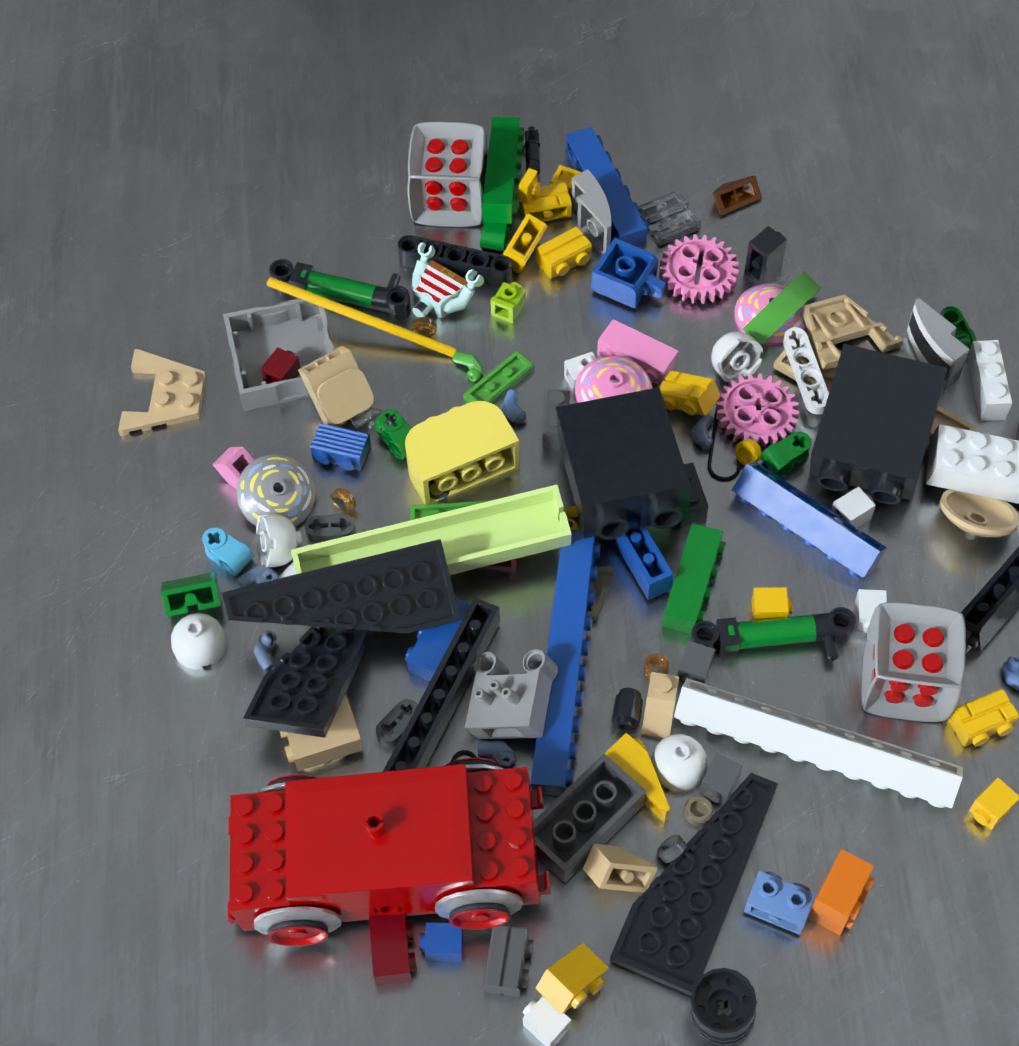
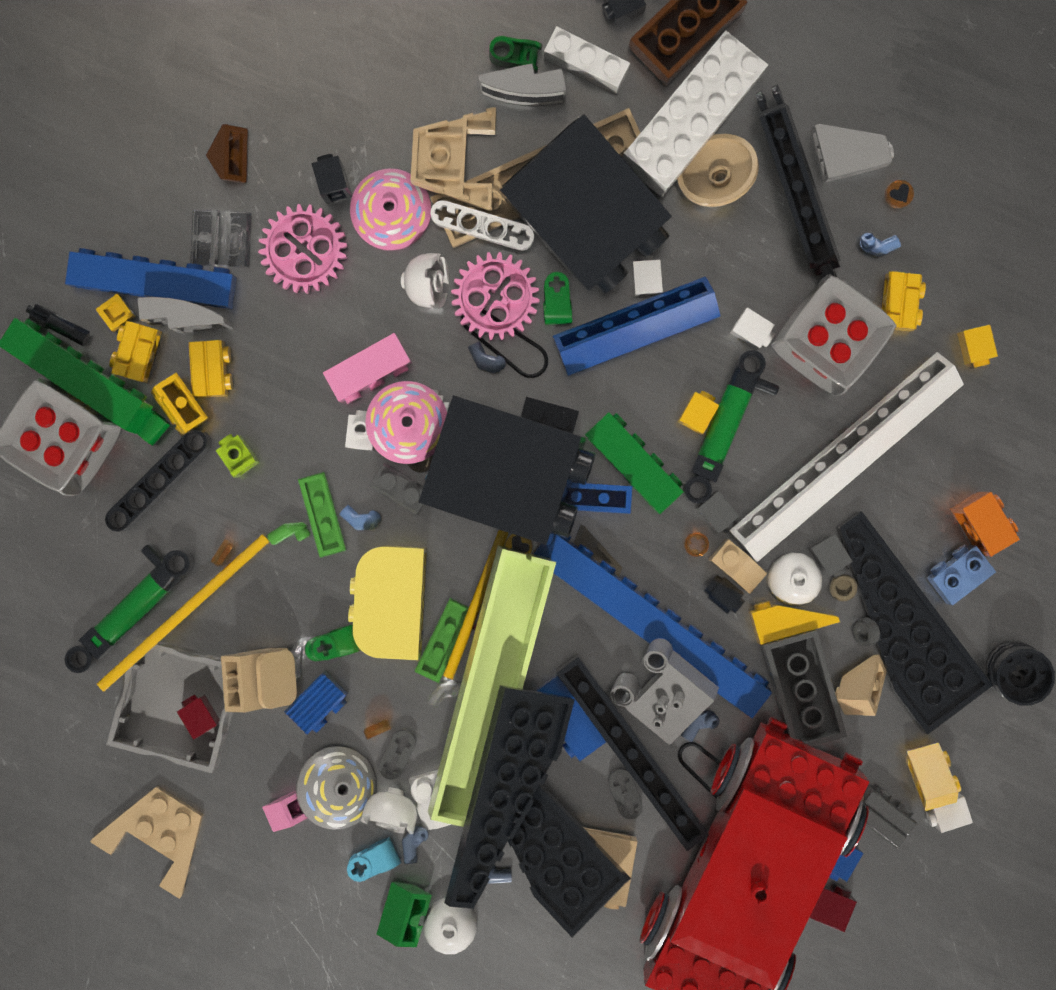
camera: 60 degrees left, 30 degrees up
torso [411,242,484,319] -> none
yellow plate [519,168,540,204] -> none
blue hinge [591,238,666,308] -> none
yellow brick [659,370,720,416] -> none
yellow tile [735,439,762,466] -> none
bright green slope [743,271,822,346] -> none

